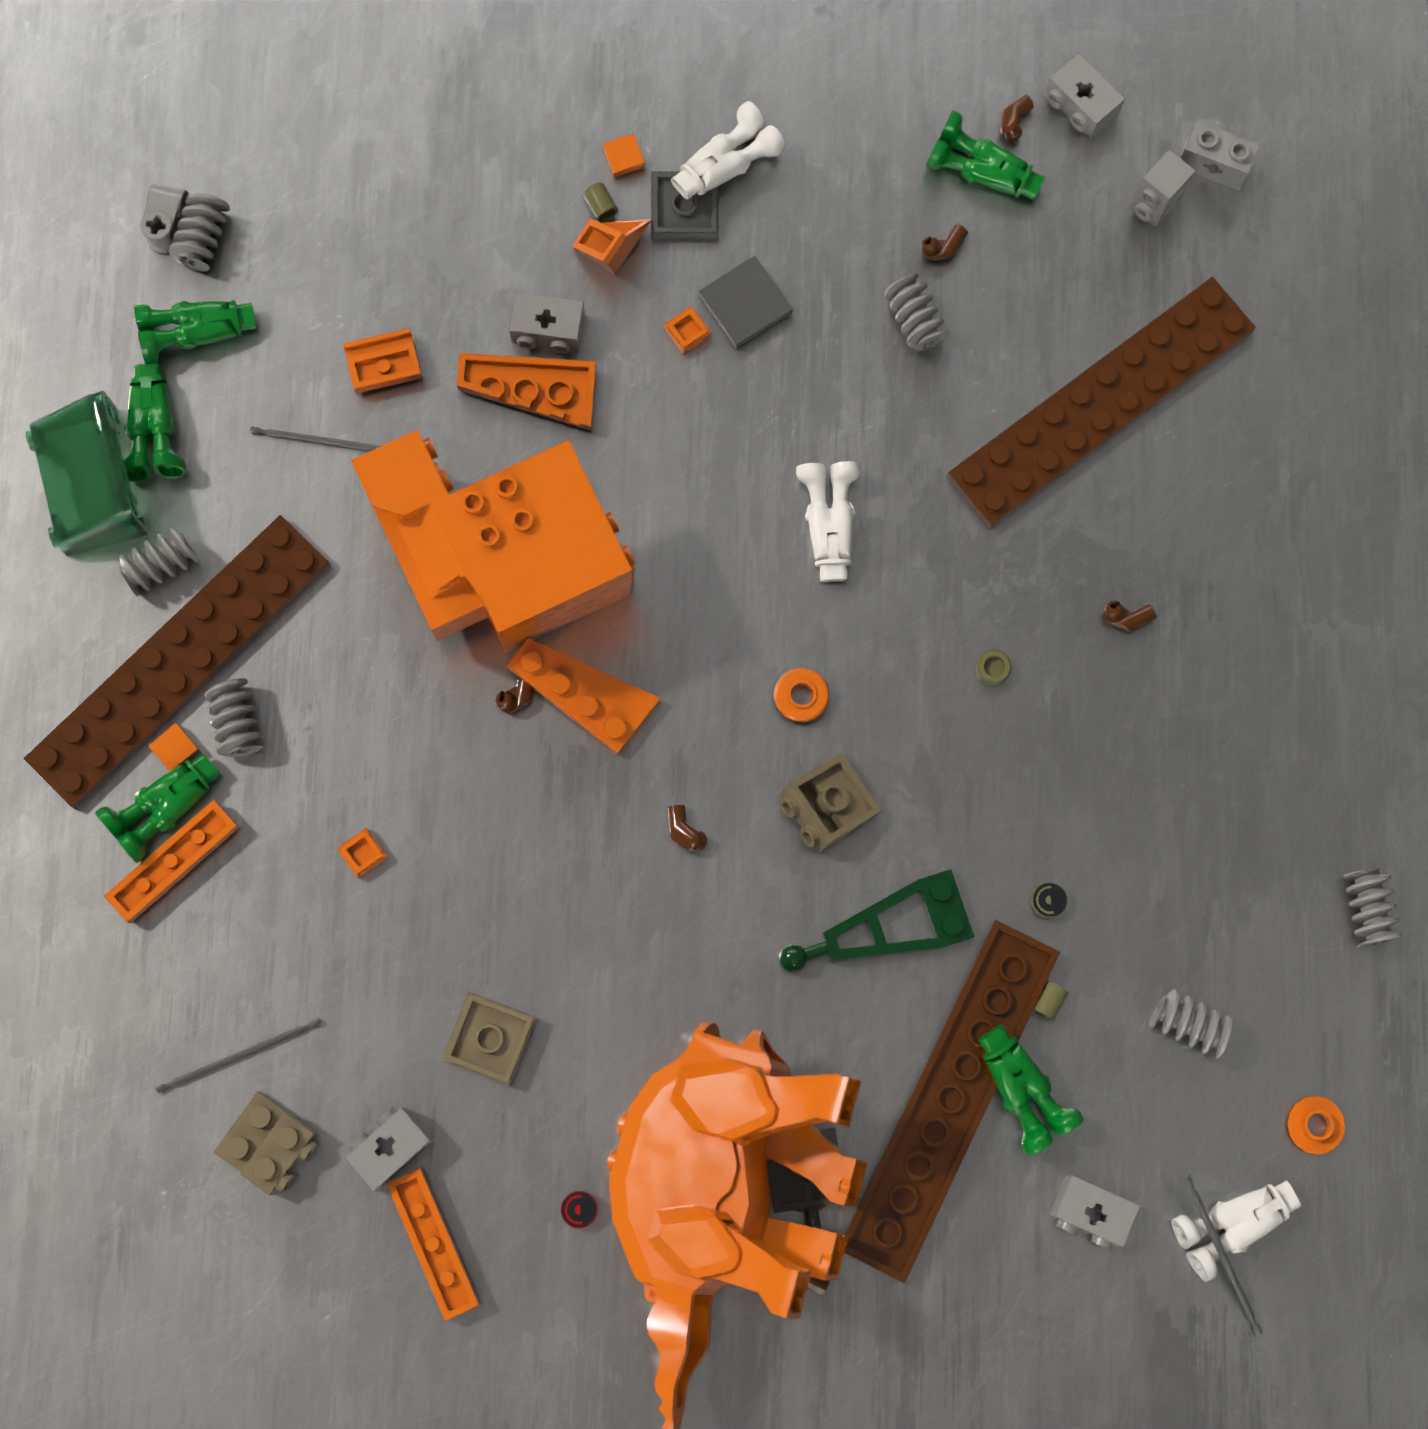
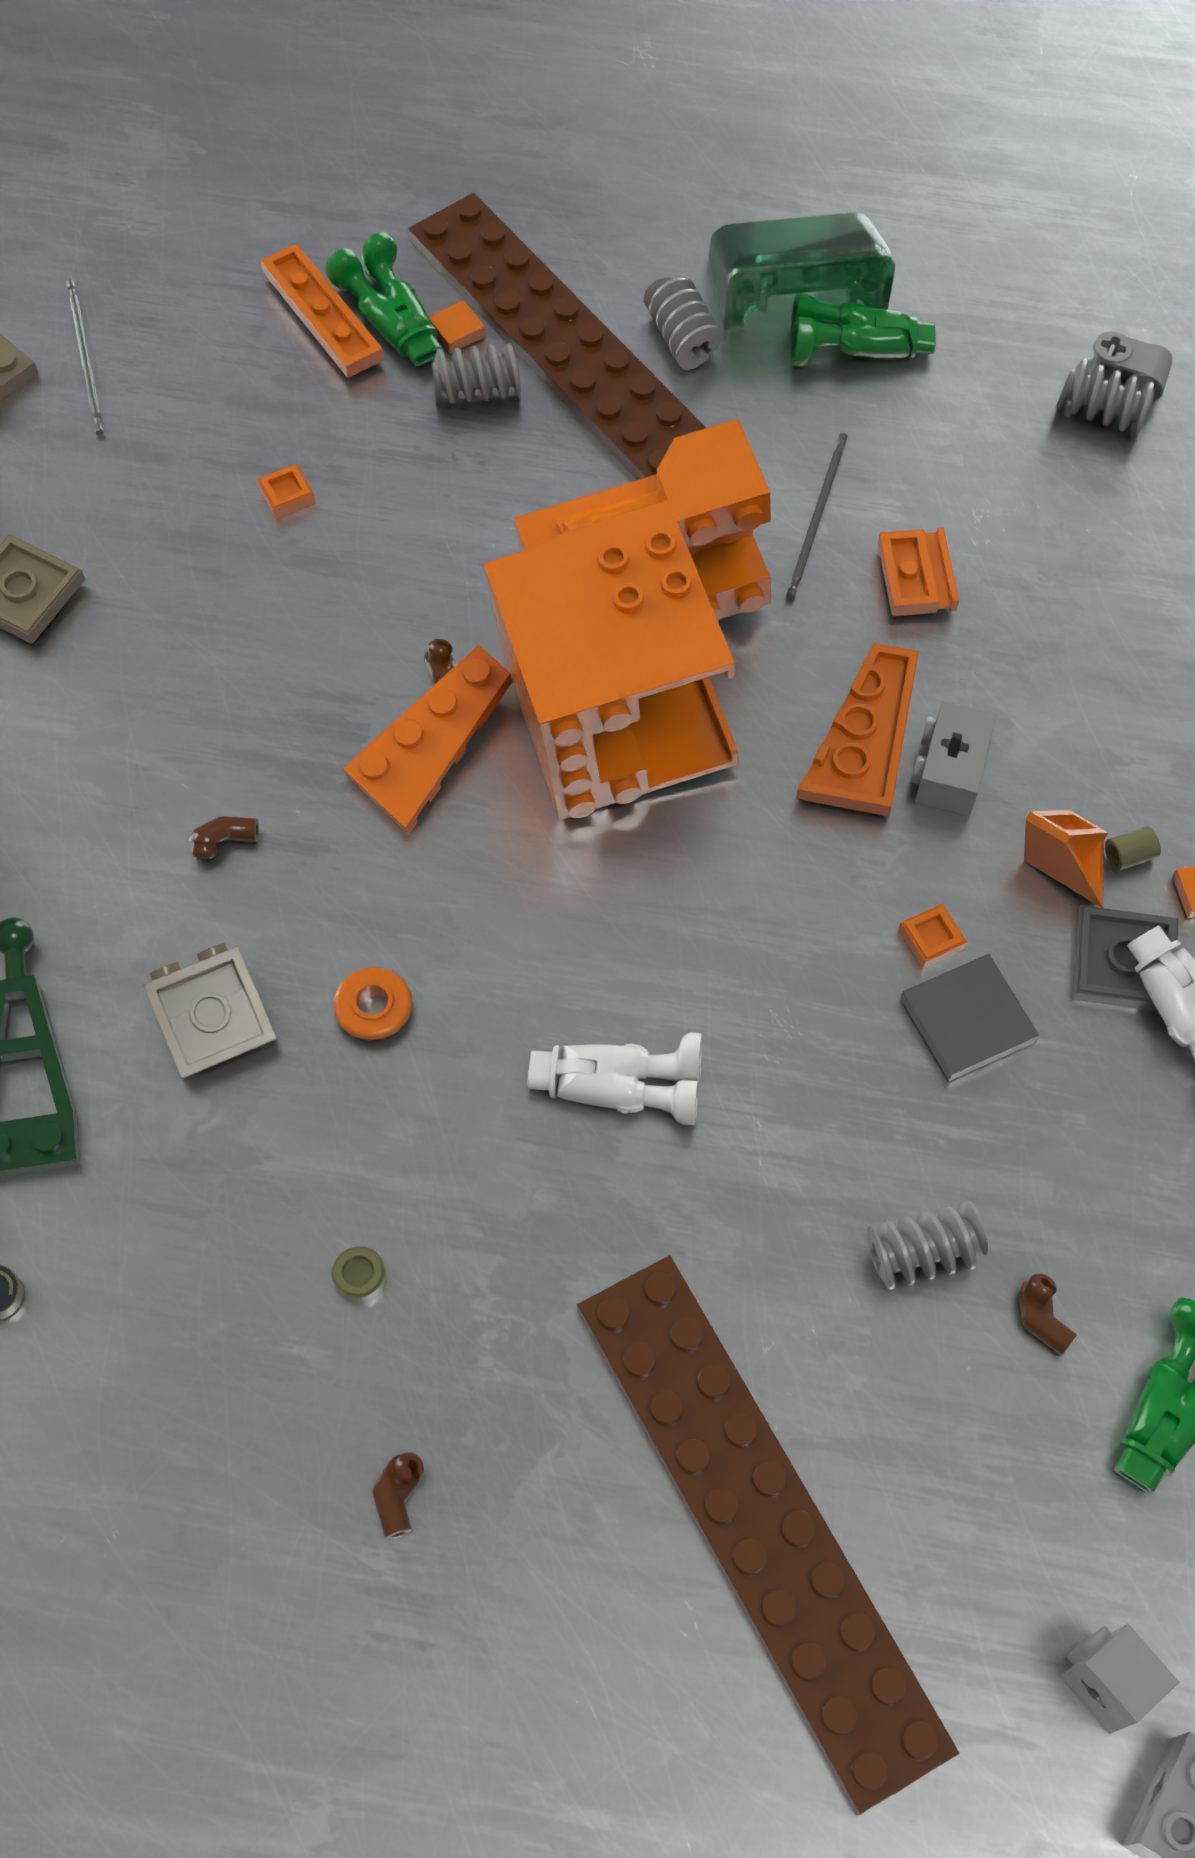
camera: 100 degrees right, 15 degrees down
green piece [134,300,257,364] -> none

